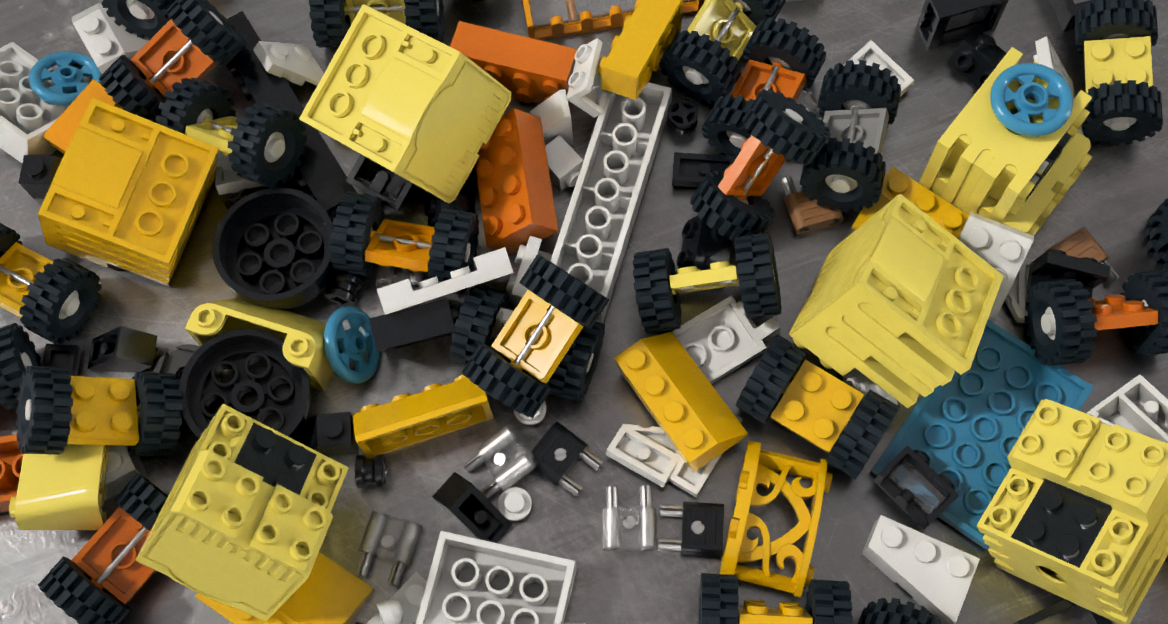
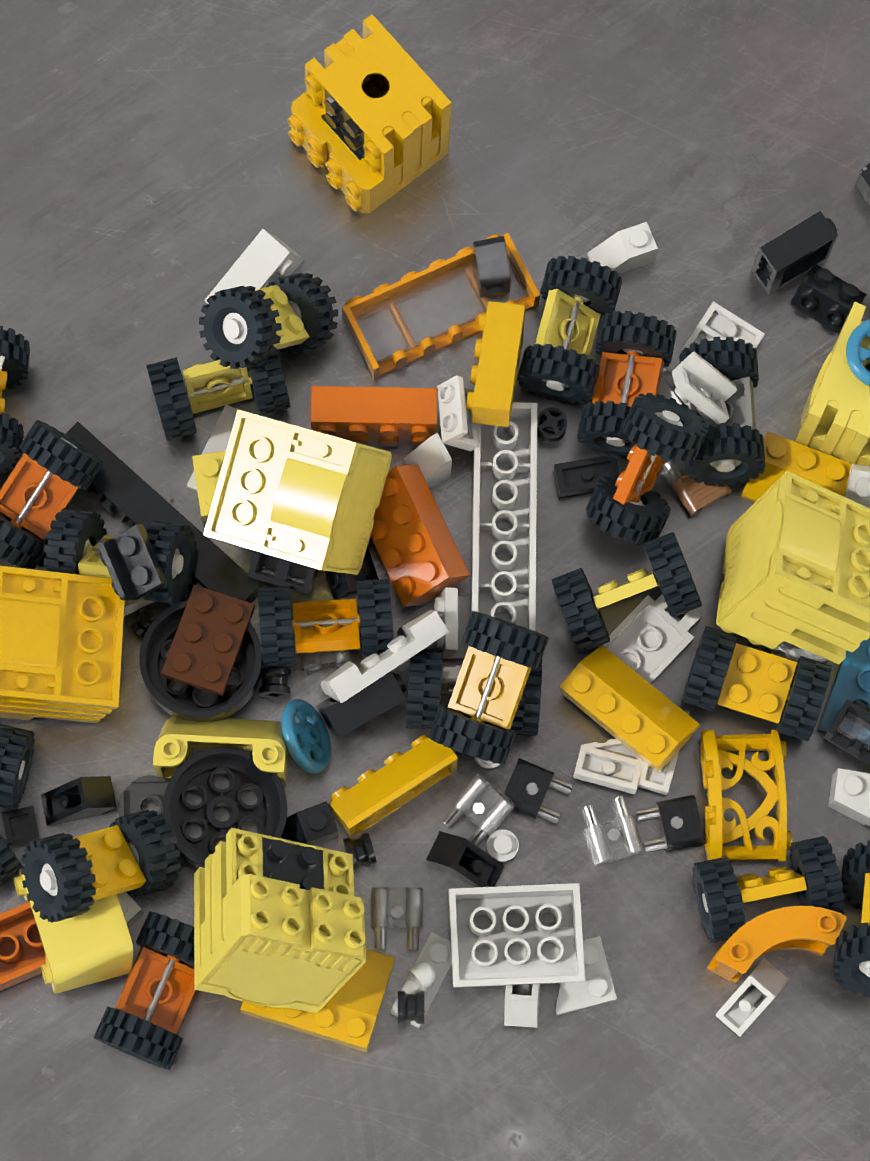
camera: 25 degrees left, 5 degrees up
white wing [253,41,324,86] -> none
white brick [545,135,584,192] -> none
black bracket [677,216,732,274] -> none
none -> black bracket [97,524,168,601]
none -> reddish brown plate [161,585,255,696]
none -> white bracket [672,352,737,425]

